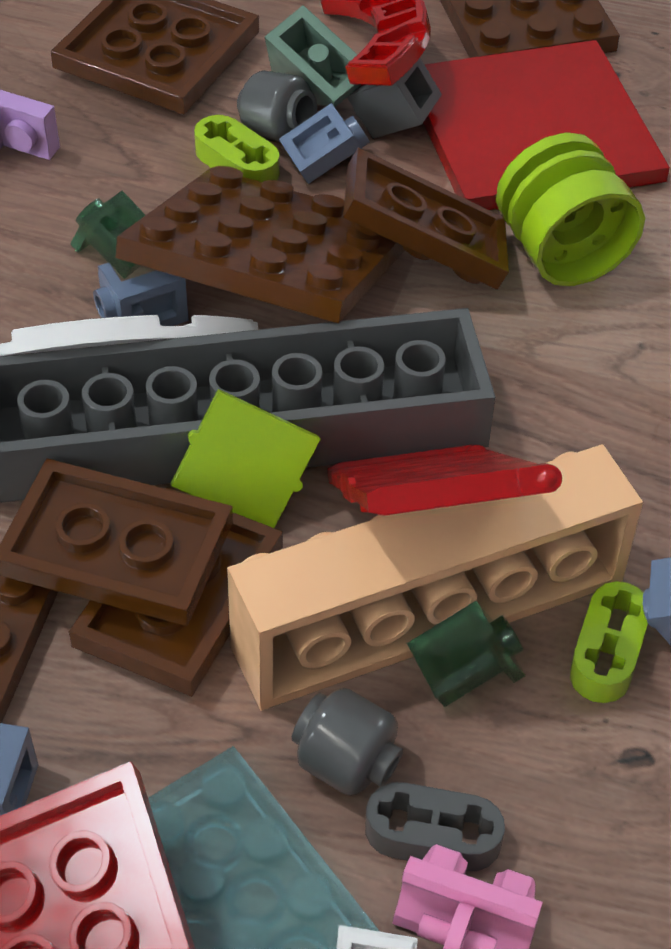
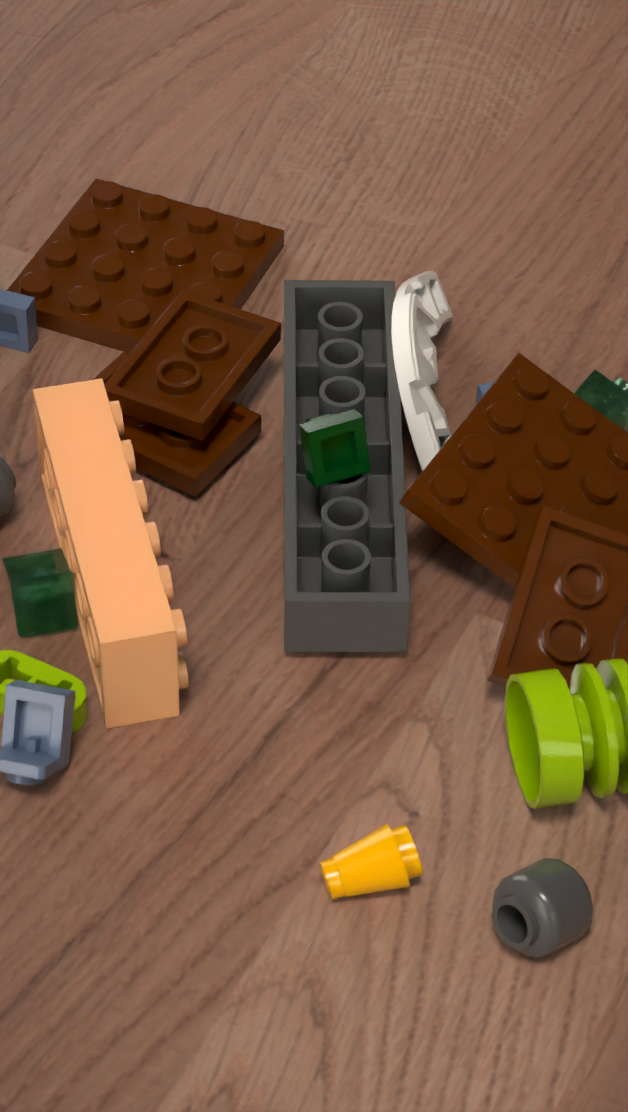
camera: 100 degrees right, 5 degrees down
lime piece [171,389,320,528] -> none
red door [327,444,562,516] -> none
none -> dark green tile [299,409,371,487]

